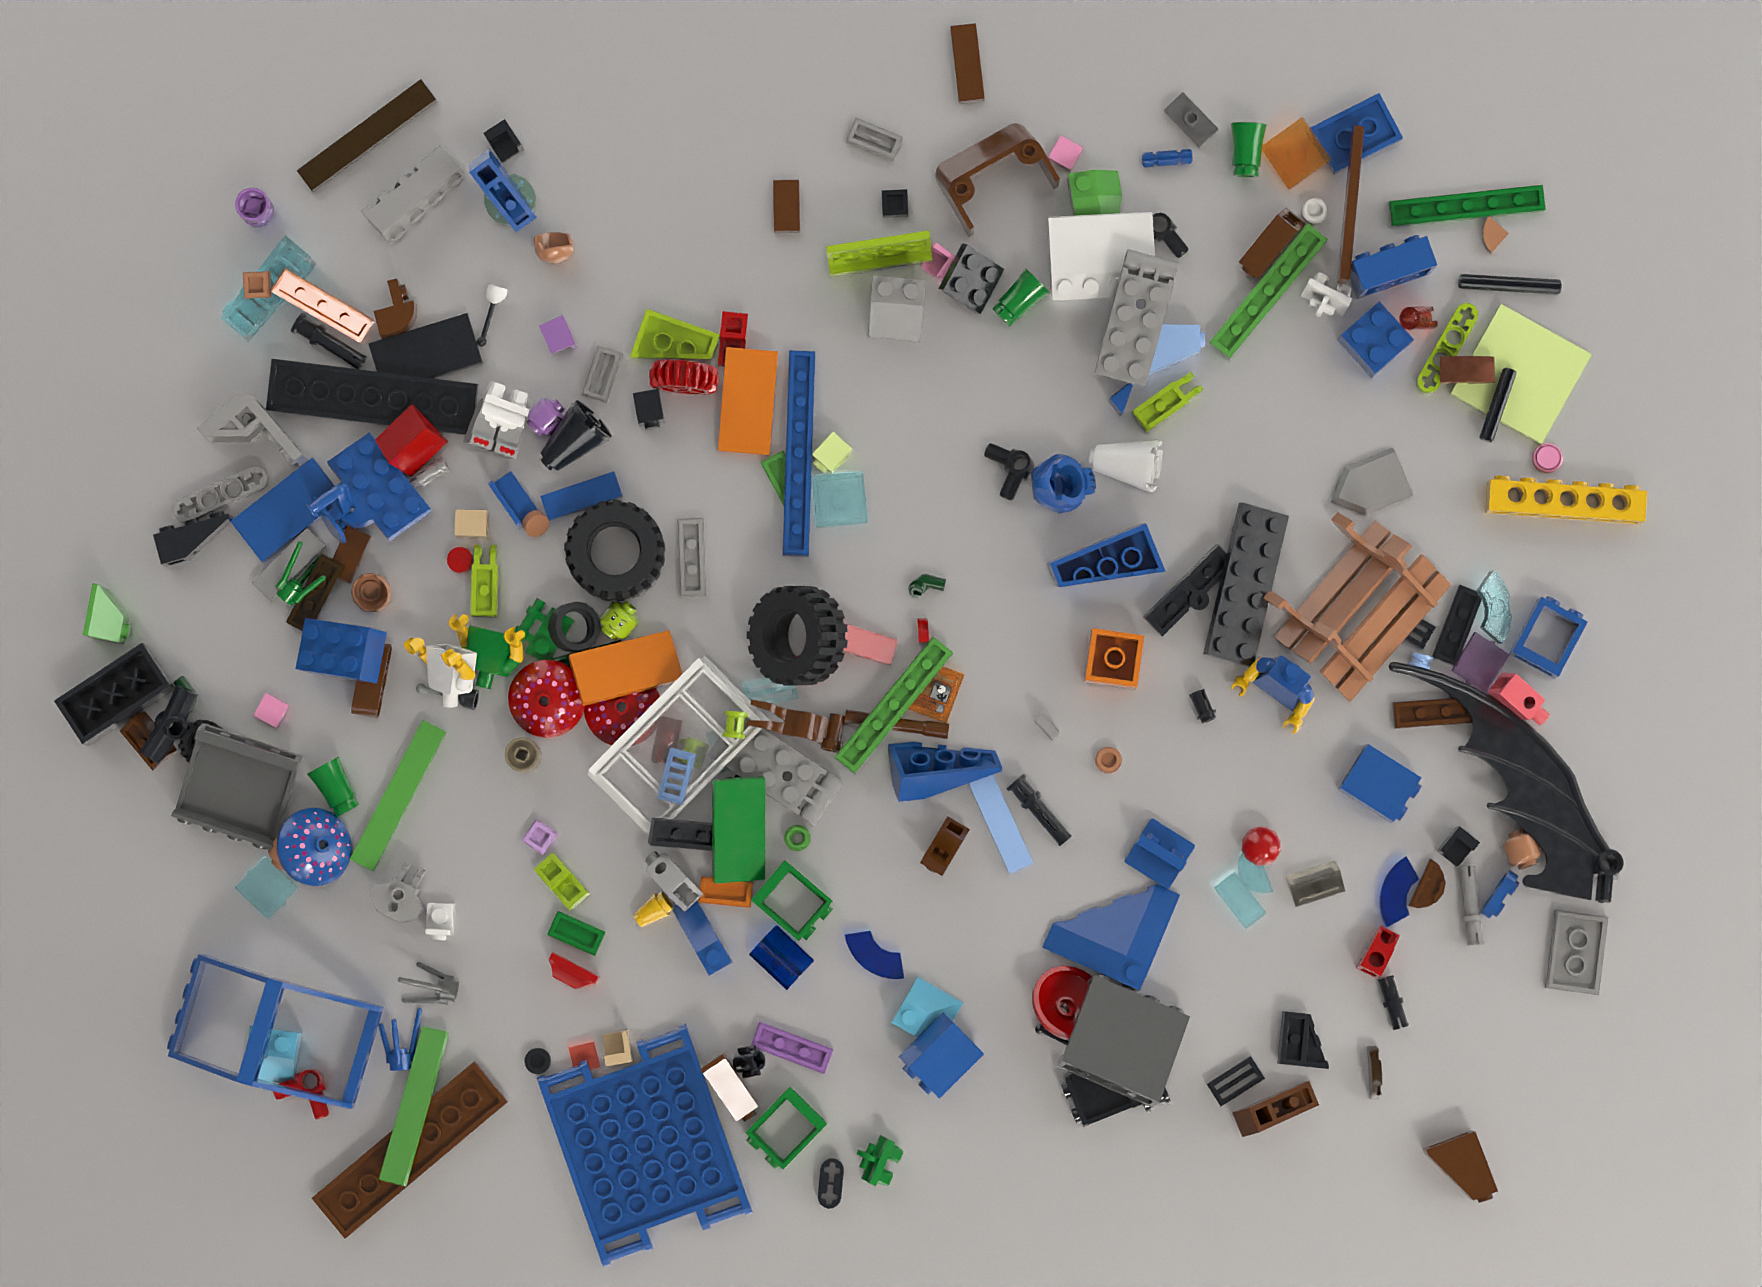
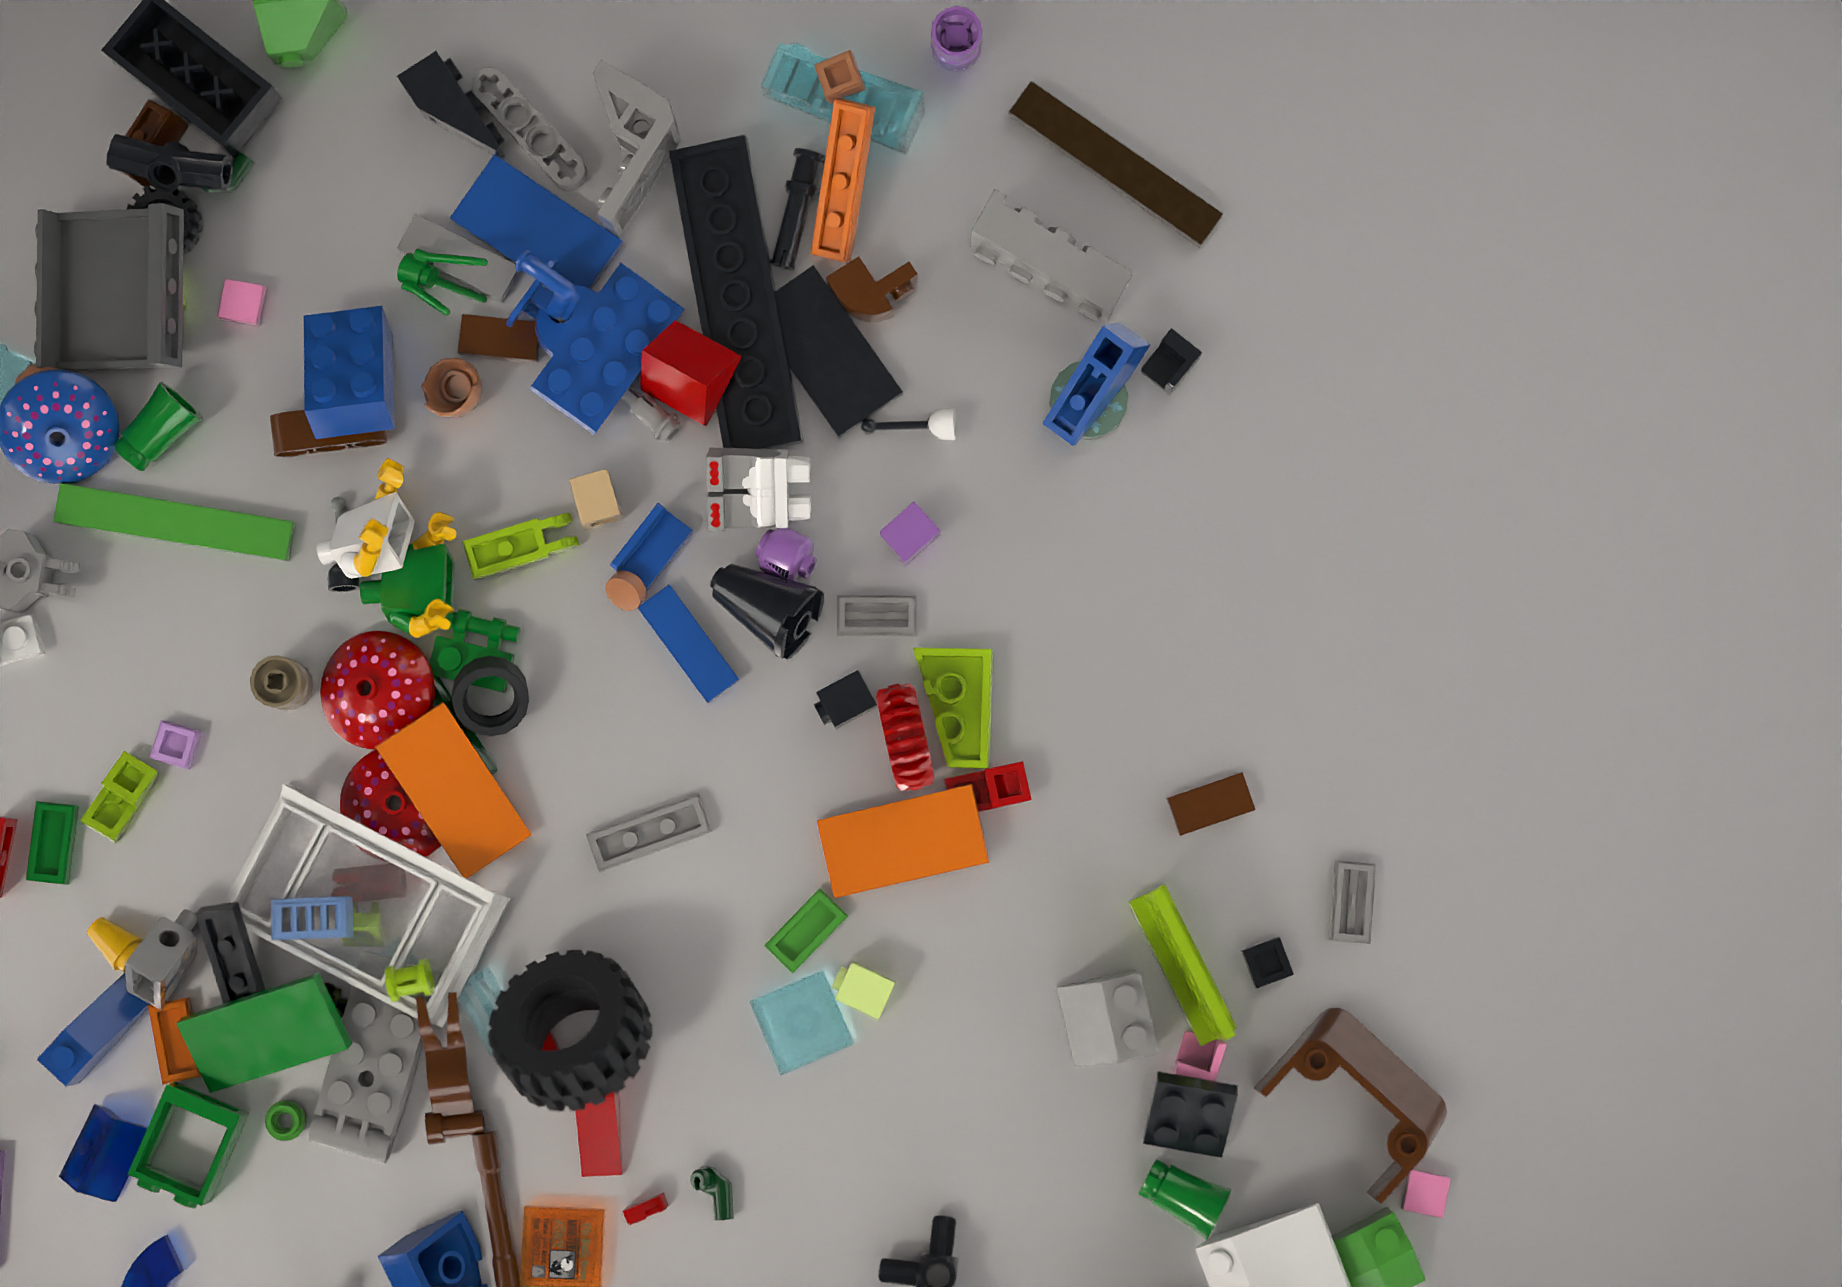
camera: 75 degrees right, 0 degrees up
dark brown tile [286,553,346,632] -> none
red tile [447,547,474,574] -> none
nougat hair [534,232,574,264] -> none
black tyre [564,499,666,602] -> none
lime head [600,601,639,640] -> none
blue tile [782,350,815,557] -> none
bright green tile [834,637,953,775] -> none
reddish brown tile [950,23,985,103] -> none

